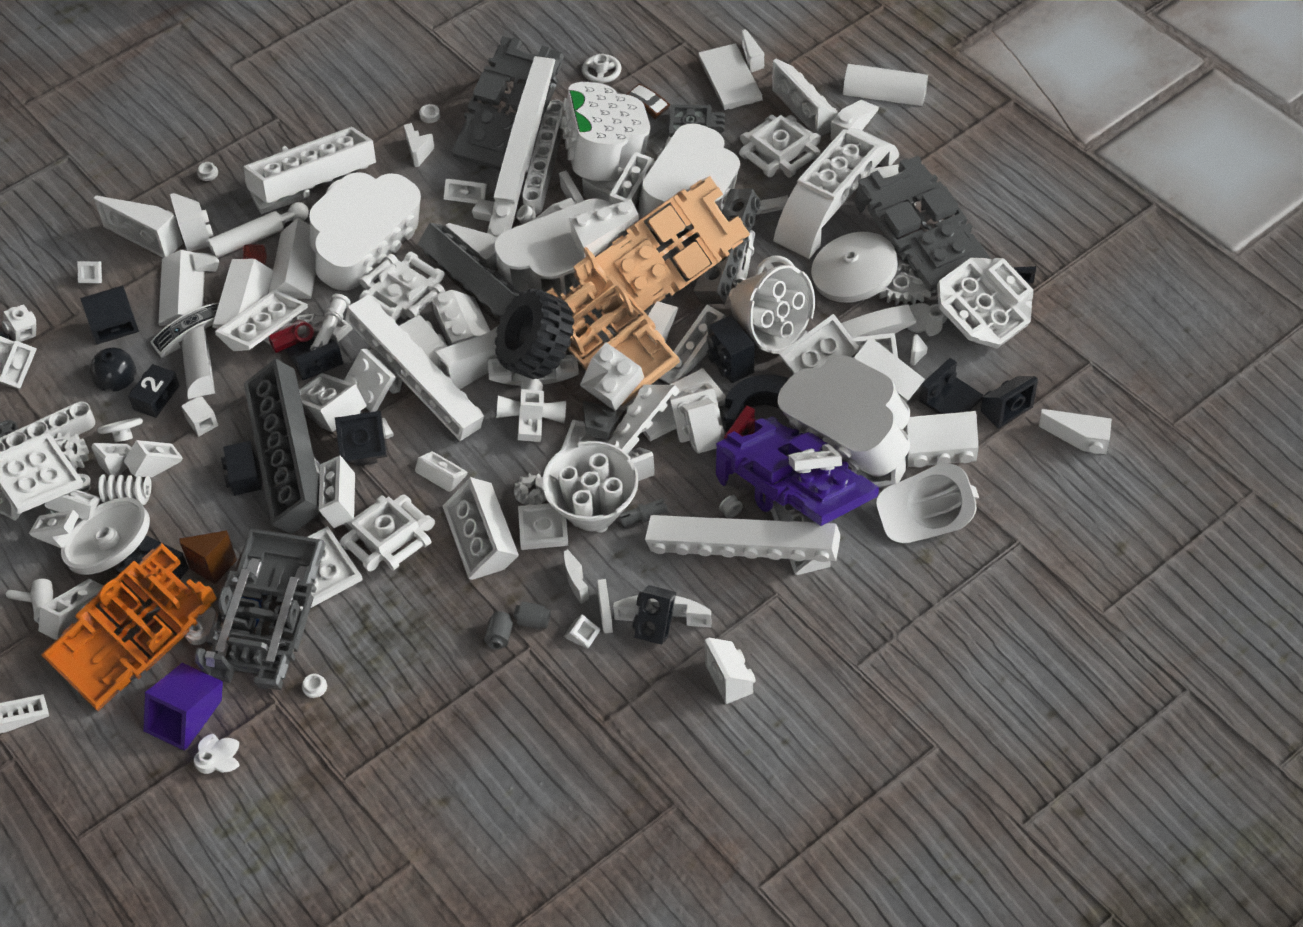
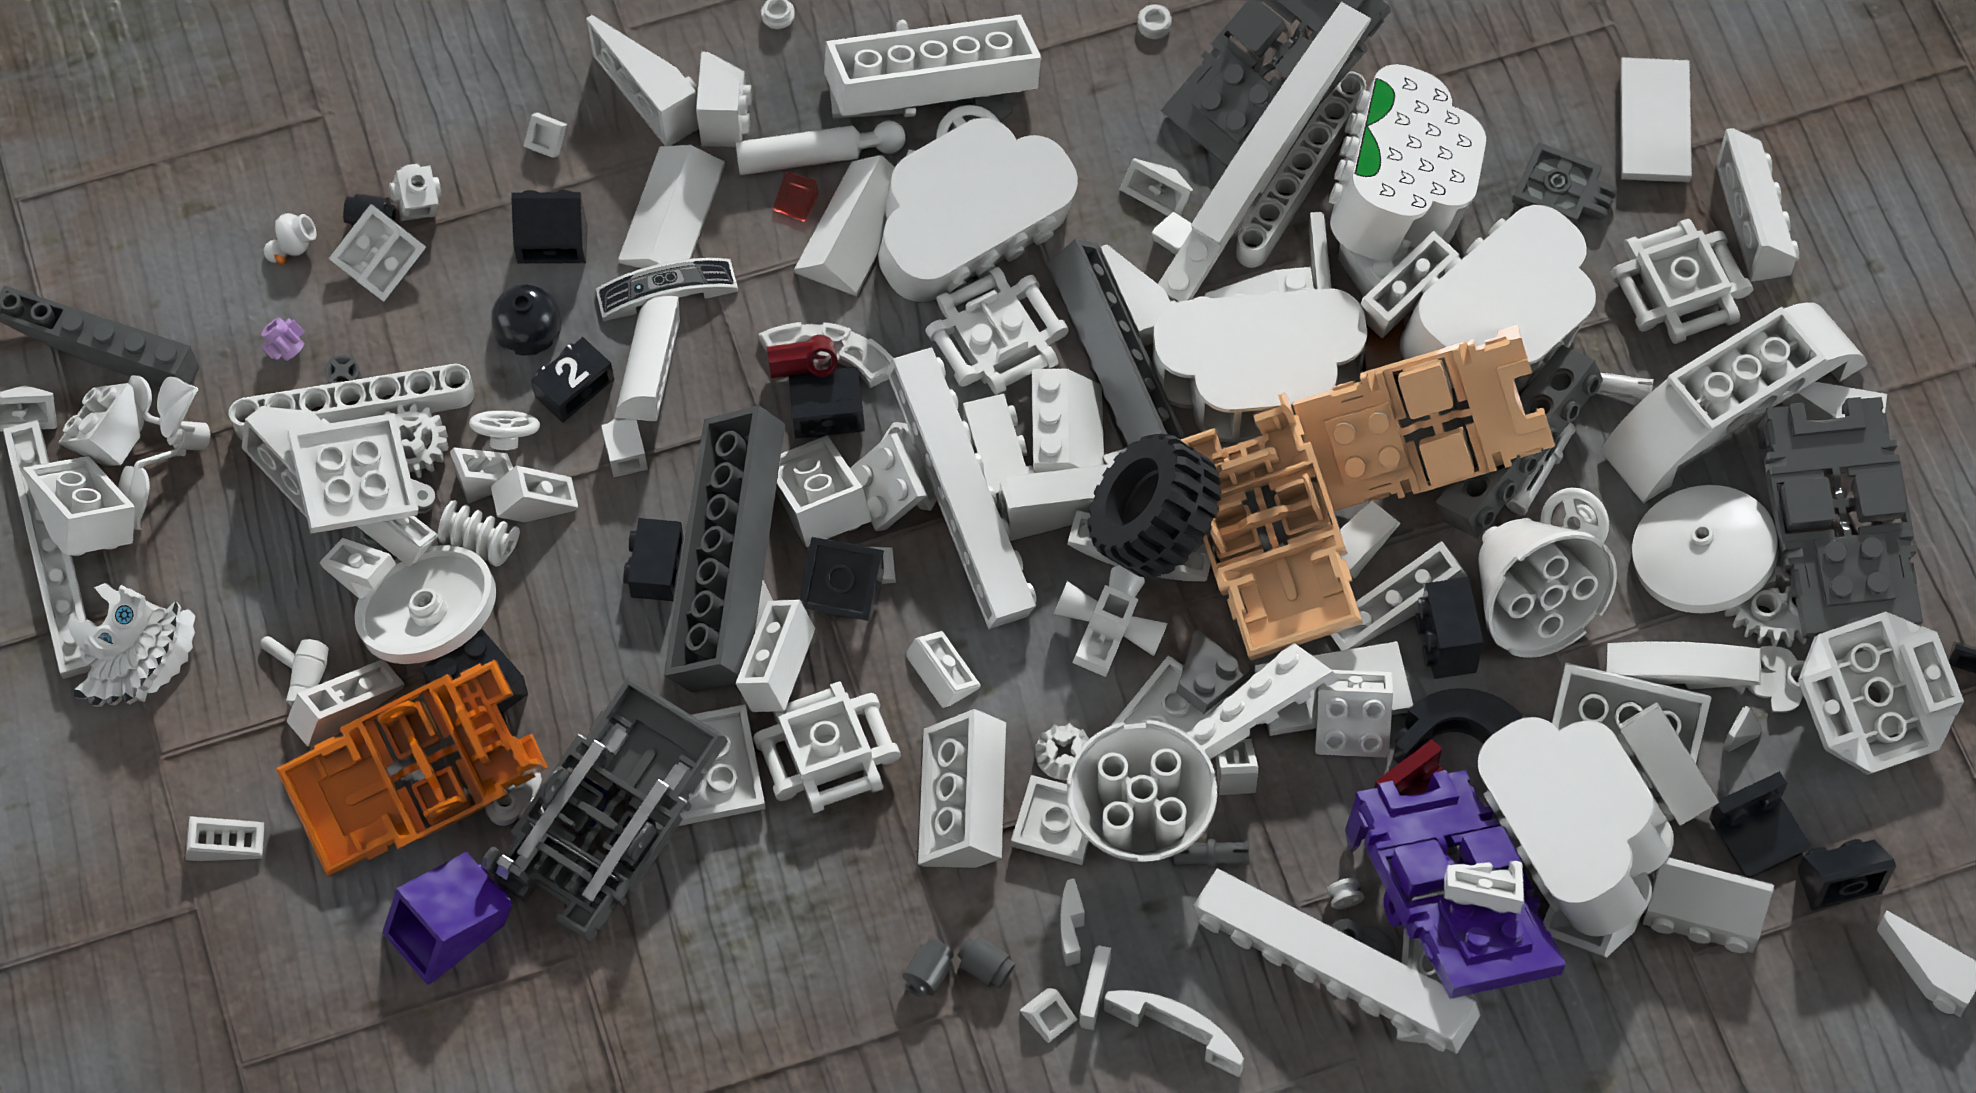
camera: 20 degrees right, 10 degrees up
reddish brown slope [179,530,237,584] -> none
white slope [192,252,219,272] -> none
white plate [194,734,239,774] -> none
white slope [212,259,273,329] -> none
white slope [215,290,308,351] -> none
white plate [302,674,327,698] -> none
white pin [310,293,350,351] -> none
white slope [404,123,434,167] -> none
white plate [516,205,536,224] -> none
white wedge [569,199,639,259] -> none
white slope [580,342,644,411] -> none
white piece [582,54,621,84] -> none
slope [626,84,670,120] -> none
black brick [632,585,677,645] -> none
white brick [682,398,725,454] -> none
white slope [742,29,764,72] -> none
white plate [779,314,860,375] -> none
white slope [831,100,879,141] -> none
white brick [843,64,928,106] -> none
white piece [876,463,979,543] -> none

